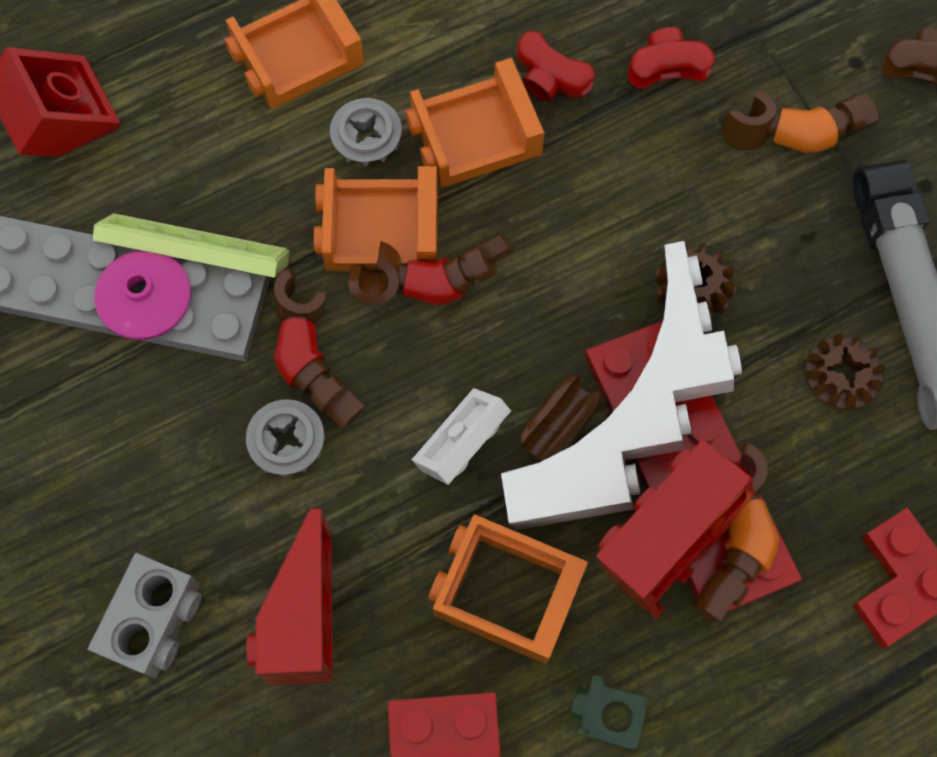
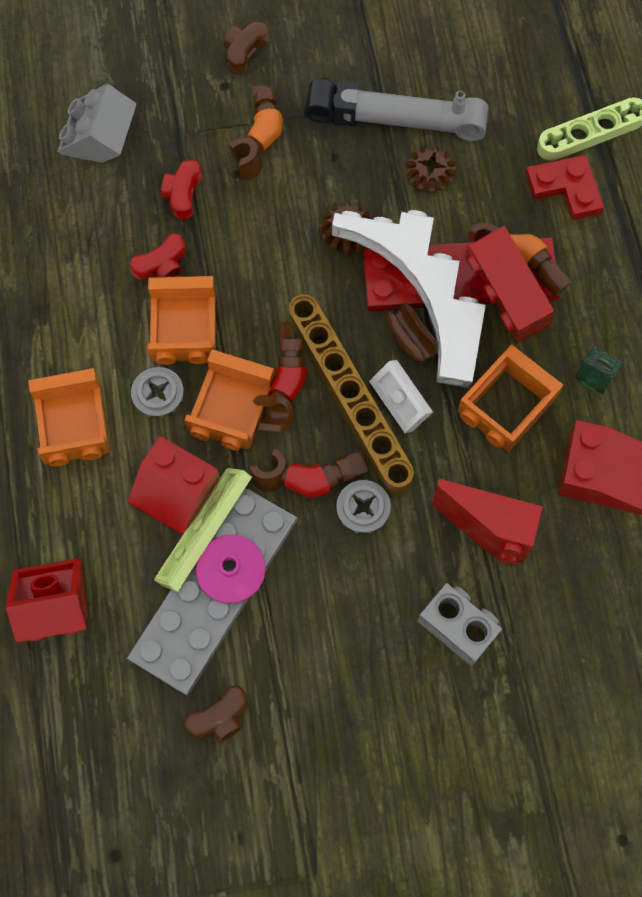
camera: 70 degrees left, 0 degrees up
none -> red slope [127,436,220,535]
none -> pearl gold beam [289,294,414,497]

